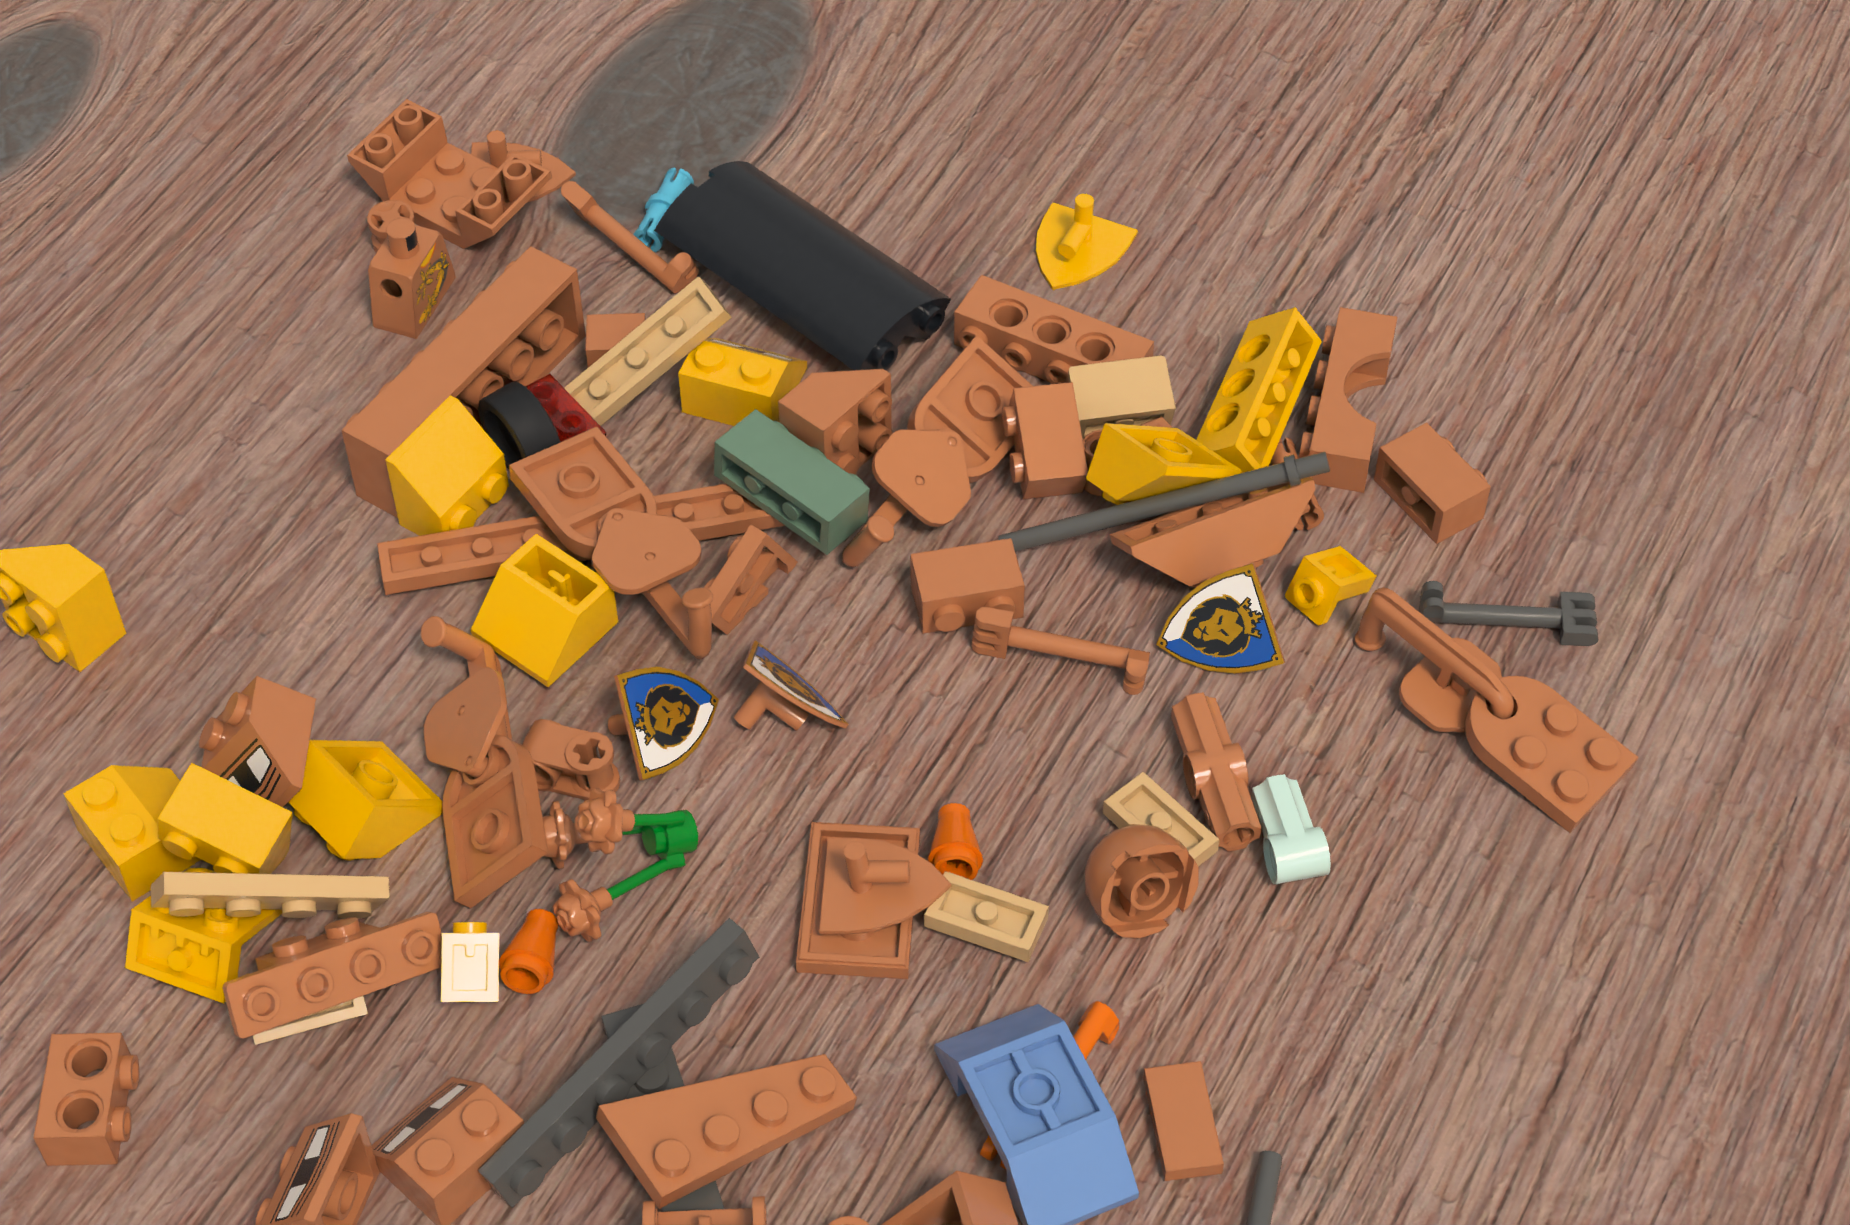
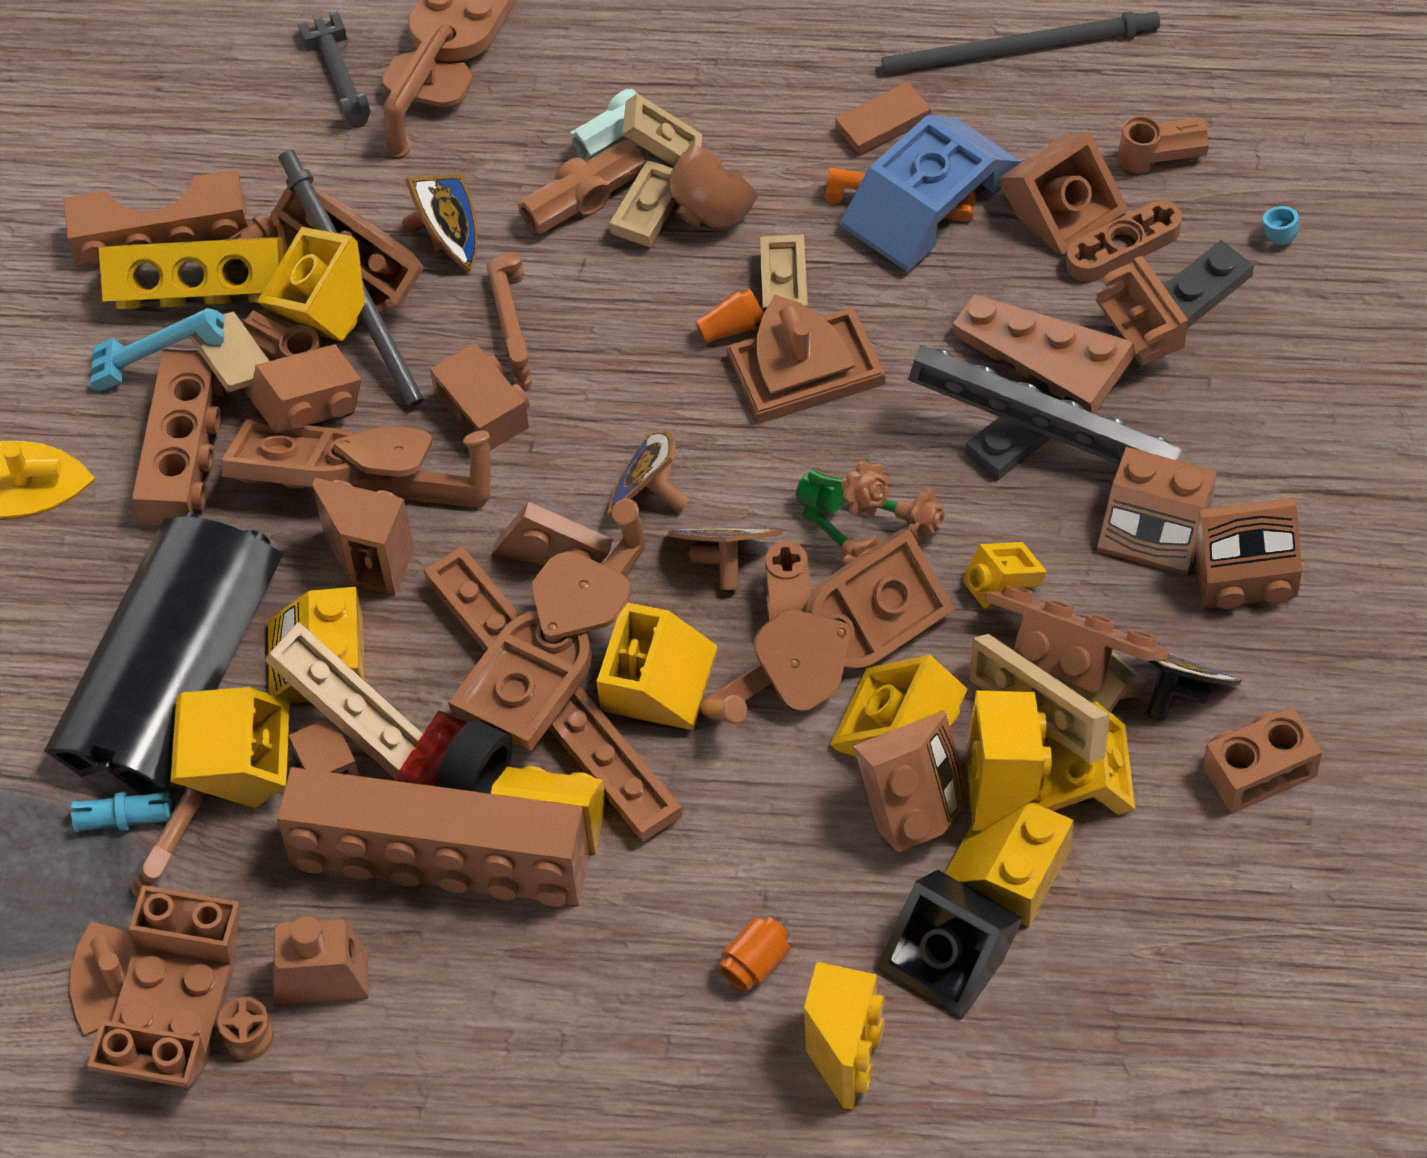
camera: 110 degrees left, 5 degrees up
orange cone [499,909,559,994] -> none
sand green brick [714,409,870,555] -> none
yellow bracket [1285,546,1377,625] -> none
nougat brick [1374,422,1491,544] -> none
none -> medium azure hinge [90,308,225,391]
none -> yellow slope [171,687,290,809]
none -> tan plate [622,93,702,166]
none -> orange brick [717,916,791,992]
none -> black slope [877,870,1023,1017]
none -> black shield [1146,654,1242,719]

